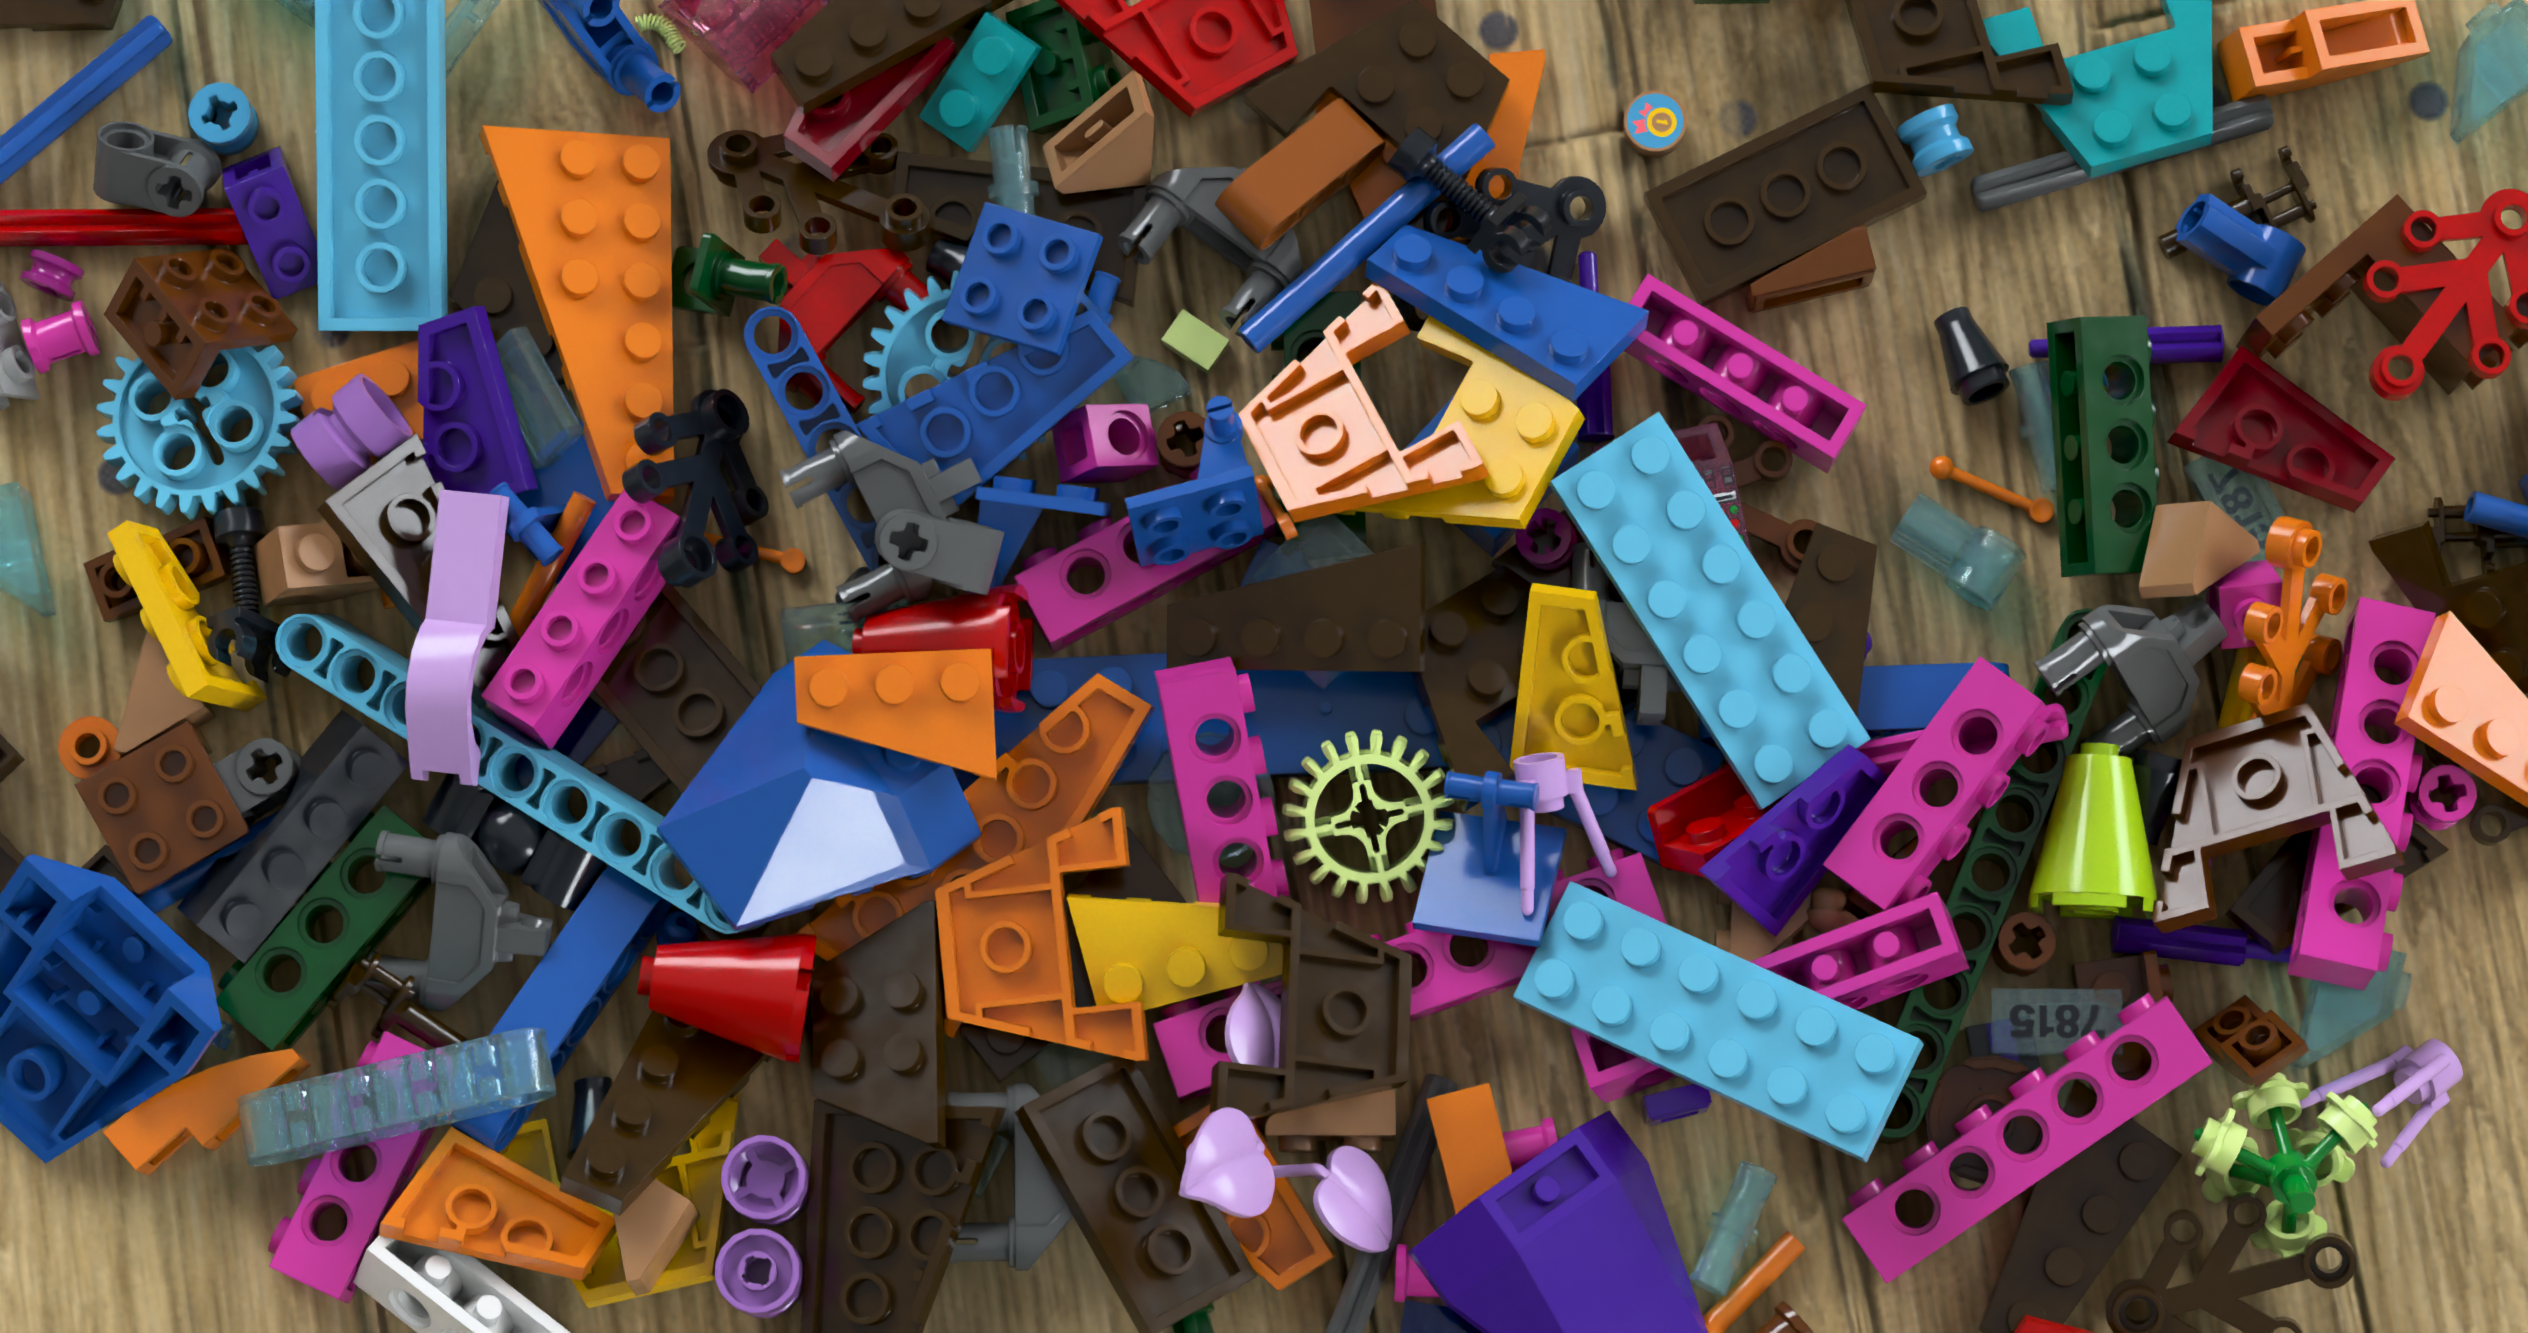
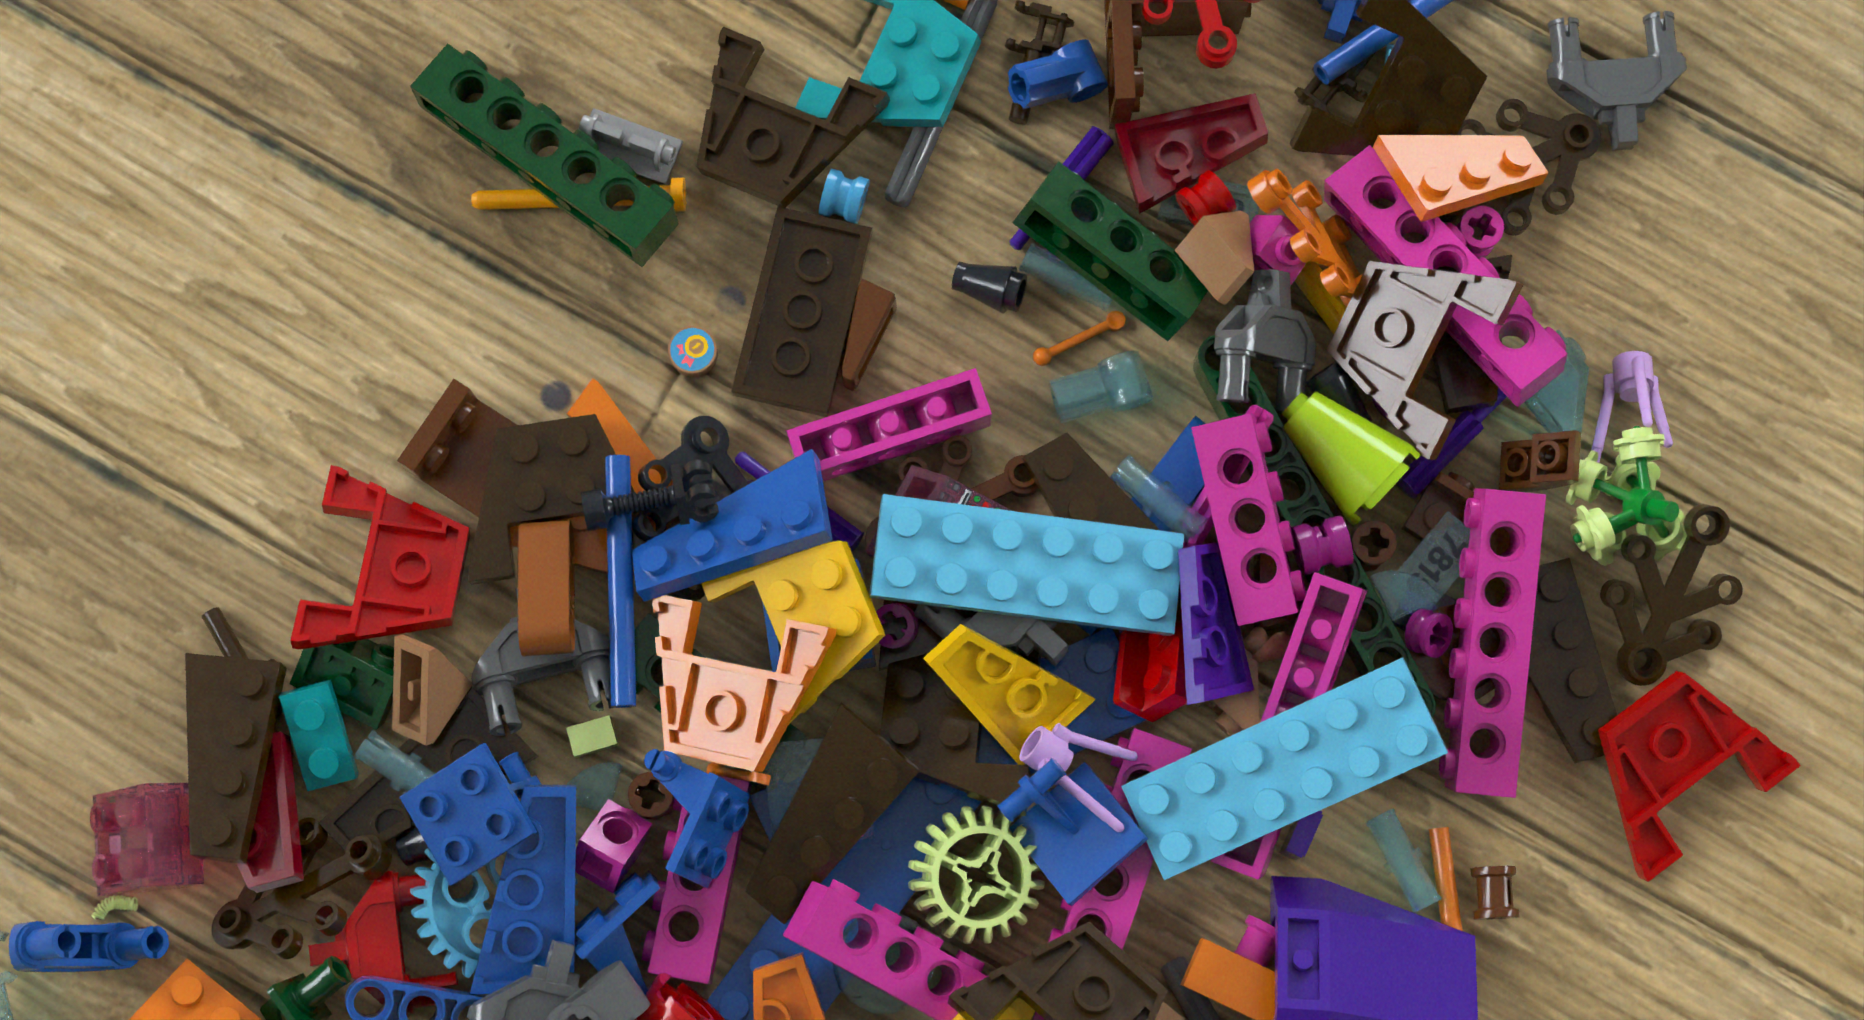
camera: 55 degrees left, 0 degrees up
none -> clear light blue pin [1110,455,1208,543]
none -> red wheel [1175,170,1236,226]
none -> magenta wheel [1291,515,1353,576]
none -> clear light blue tile [1370,570,1439,621]
none -> magenta bush [1405,608,1453,658]

